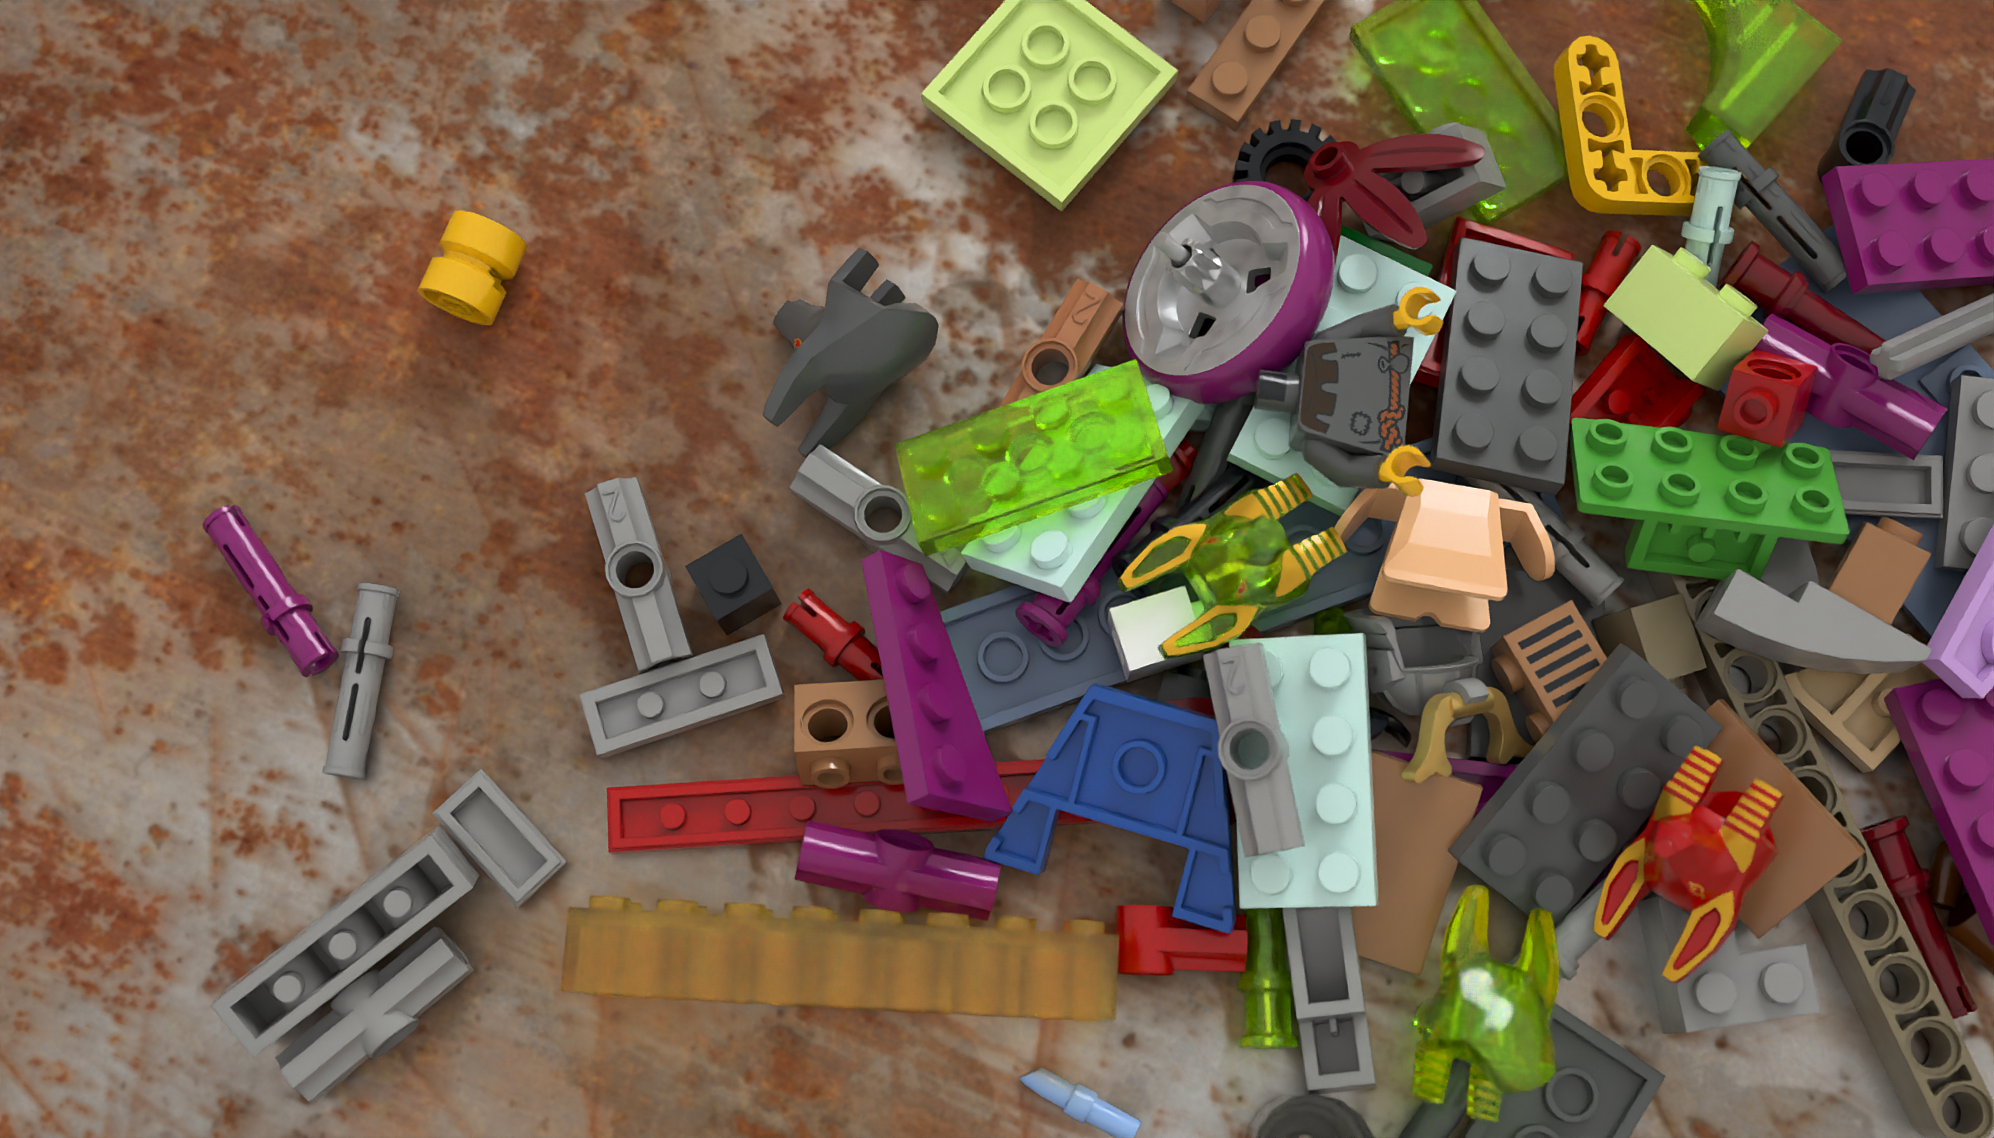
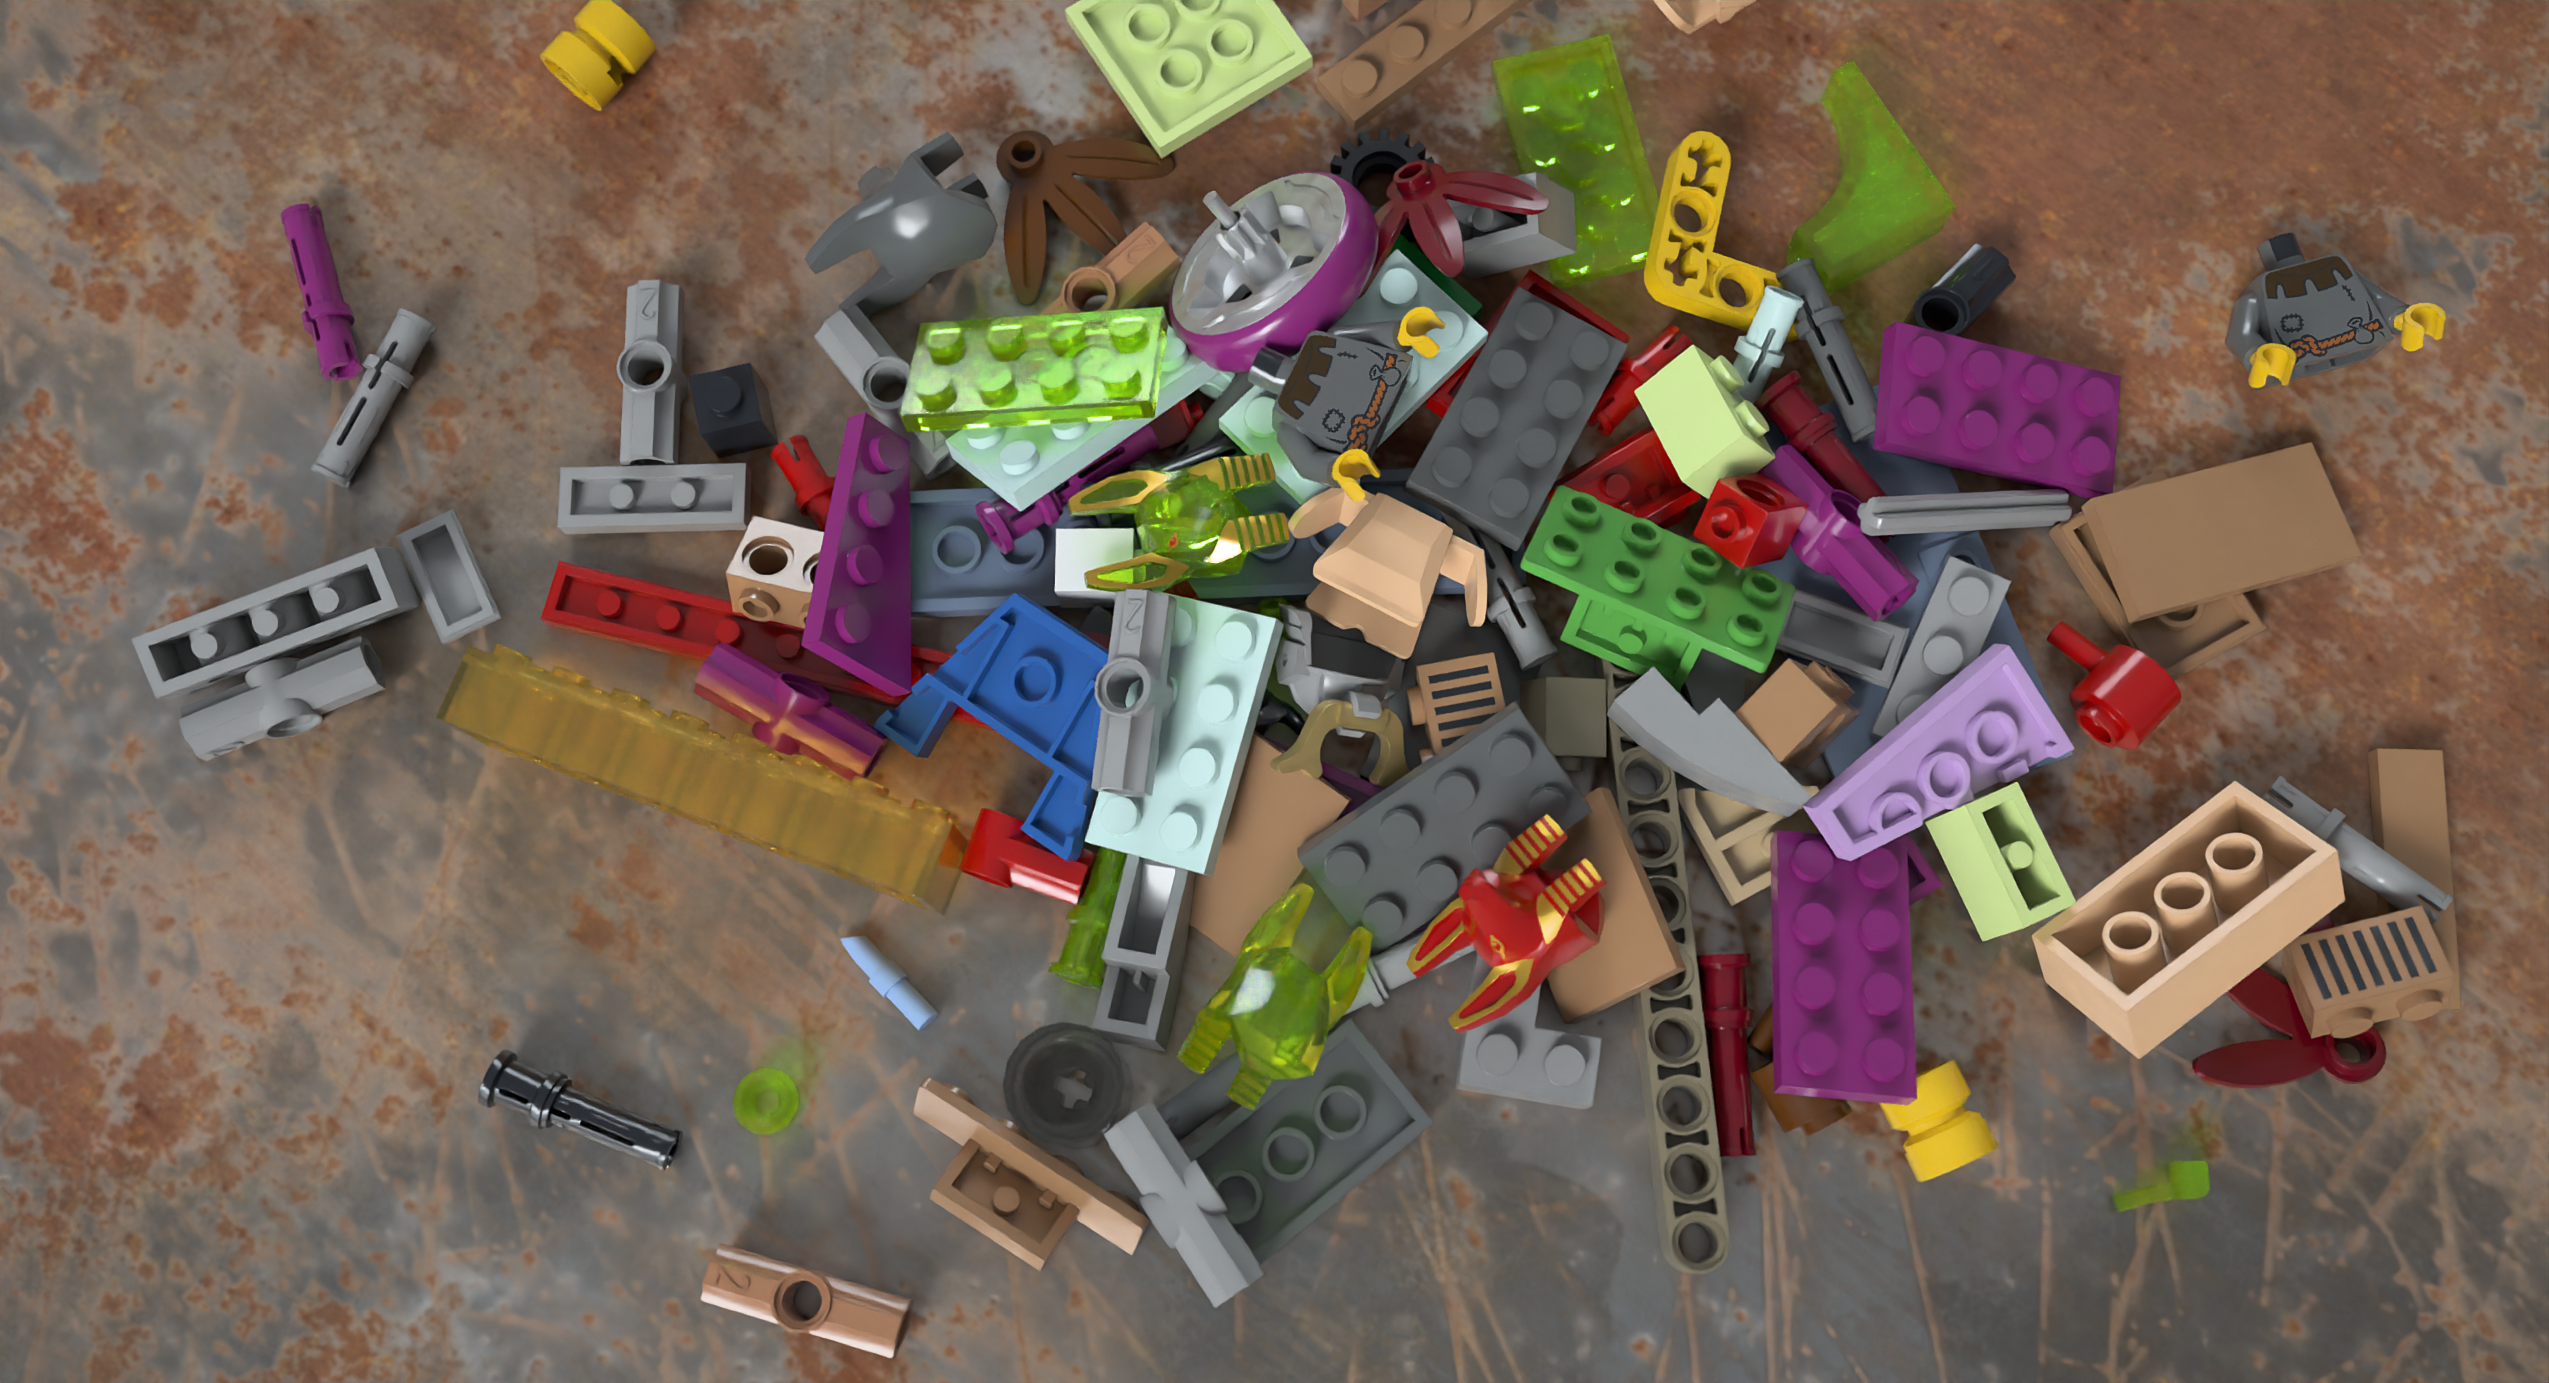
camera: 20 degrees right, 0 degrees up
none -> reddish brown plant [996,130,1174,304]

